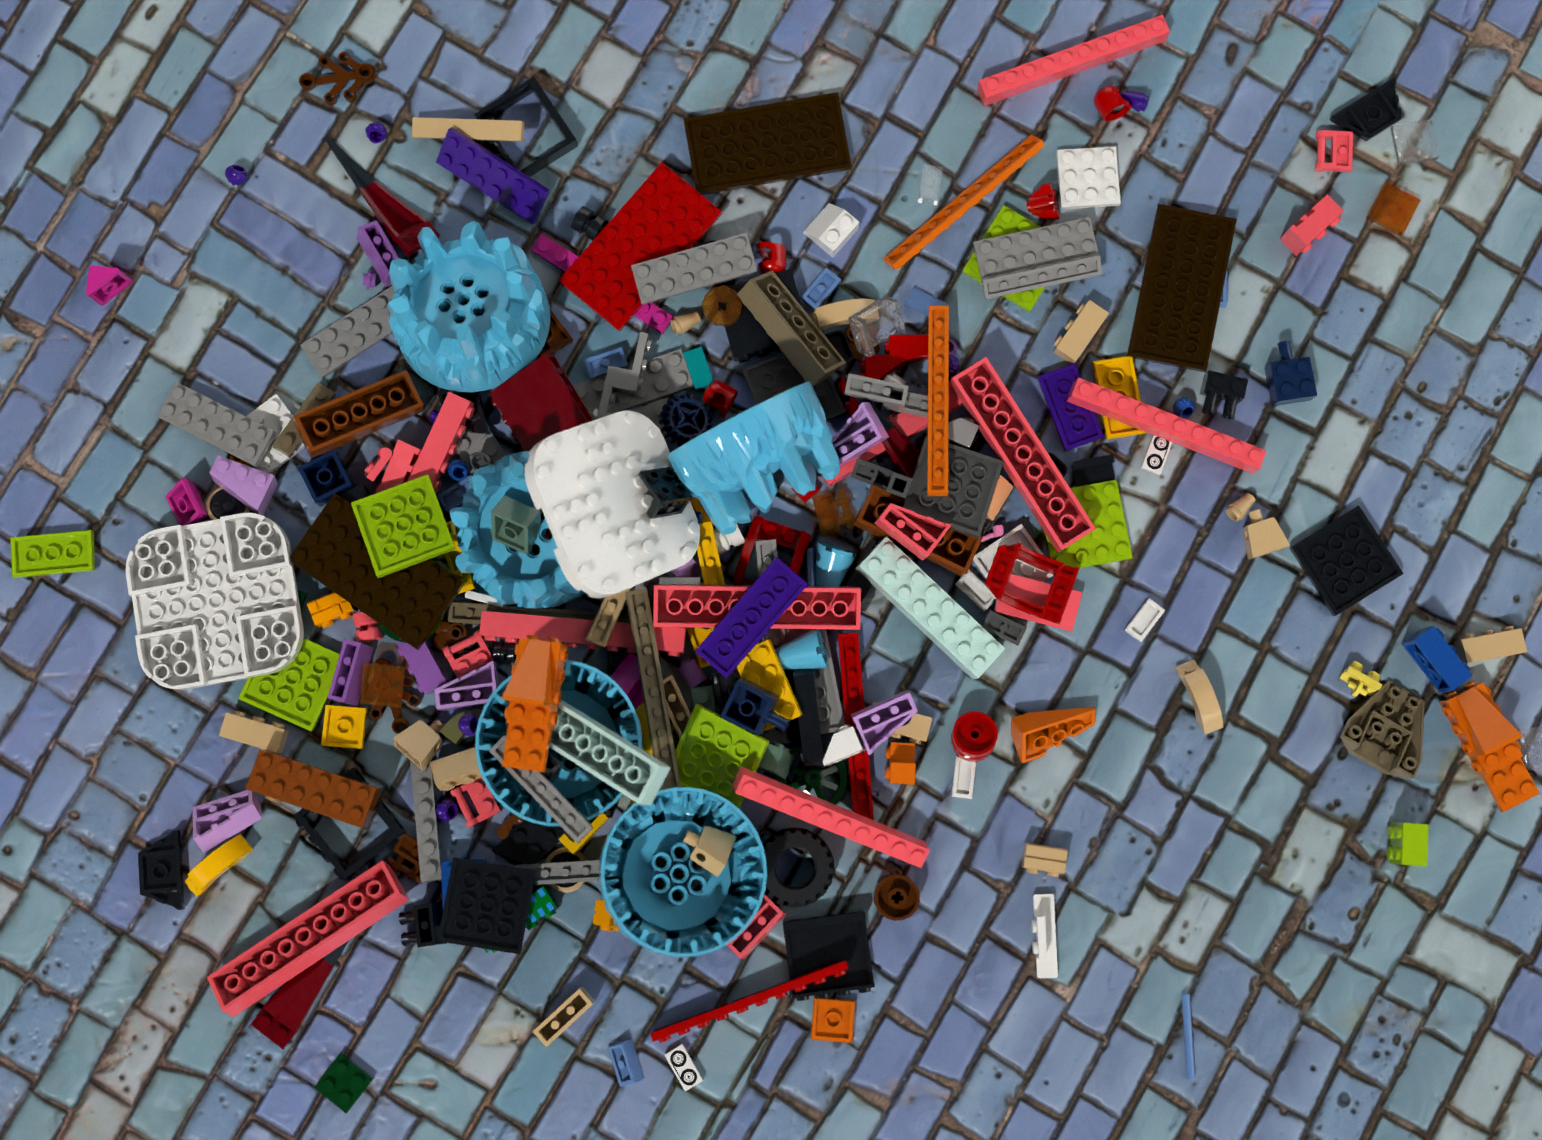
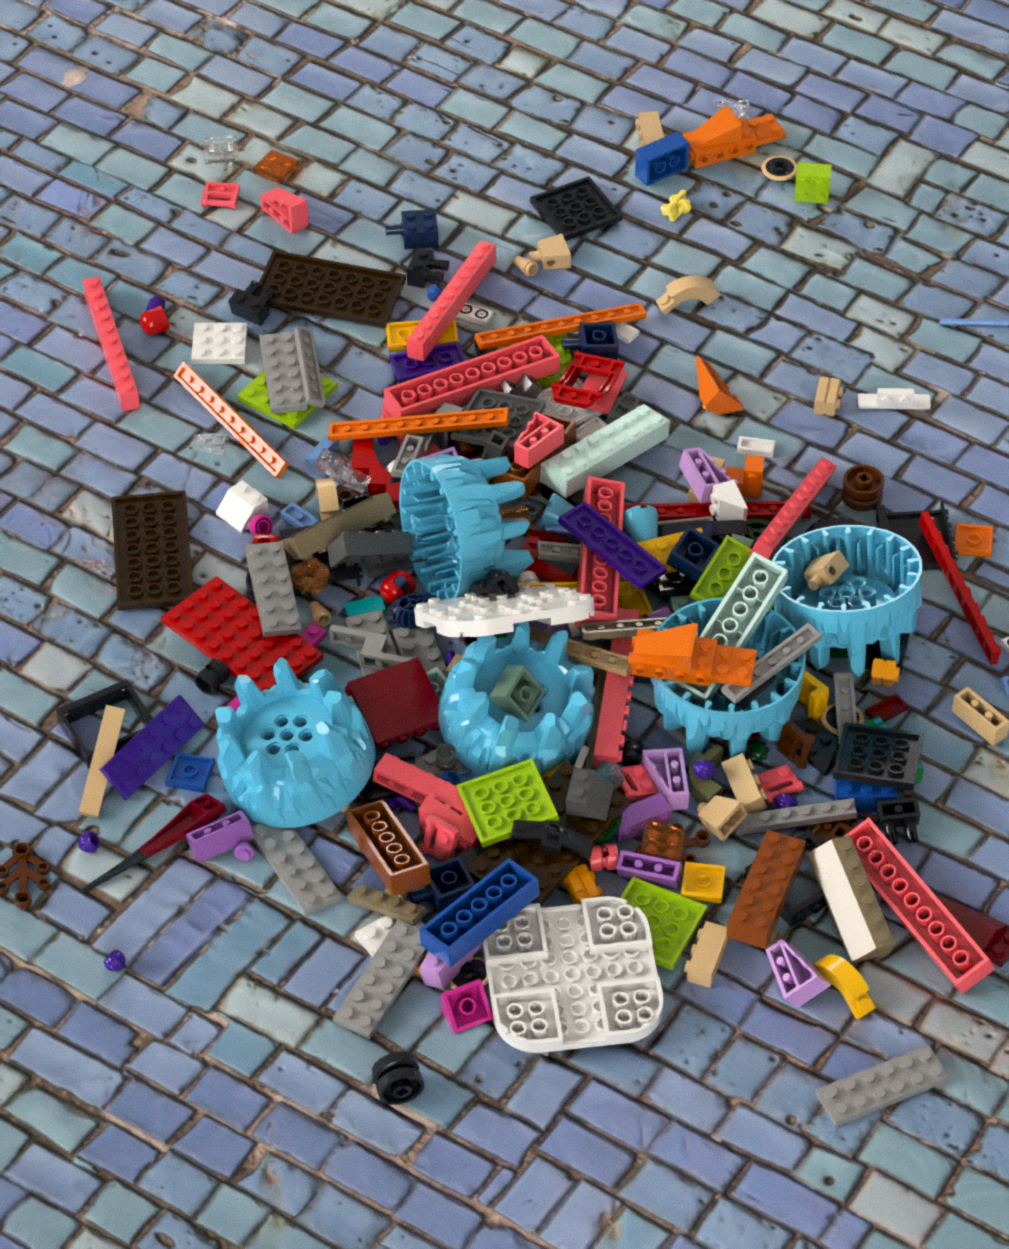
camera: 90 degrees left, 35 degrees down
lime plate [10,530,96,578] -> none
dark pink slope [86,265,133,306] -> none
black wing [138,830,185,910] -> none
medium blue plate [584,347,628,379] -> none
red wheel [951,712,998,762] -> none
red brick [1026,183,1060,220] -> none
tan brick [1053,300,1109,364] -> none
black wing [1330,78,1402,142] -> none
dark tan wedge [1340,680,1425,779] -> none
none -> blue tile [165,752,216,793]
none -> black brick [228,280,275,326]
none -> dark pink cone [248,514,273,536]
none -> dark grey wedge [327,530,414,568]
none -> black wheel [371,1052,425,1105]
none -> blue brick [419,858,540,968]
none -> orange plate [474,302,647,350]
none -> flat silver brick [499,373,543,399]
none -> black plate [510,820,593,860]
none -> dark blue brick [562,323,619,360]
none -> dark grey slope [566,767,614,821]
none -> clear light blue brick [595,762,624,790]
none -> wheel [761,156,797,181]
none -> slope [807,835,895,964]
none -> light grey plate [815,1044,950,1127]
none -> dark red tile [865,693,908,722]

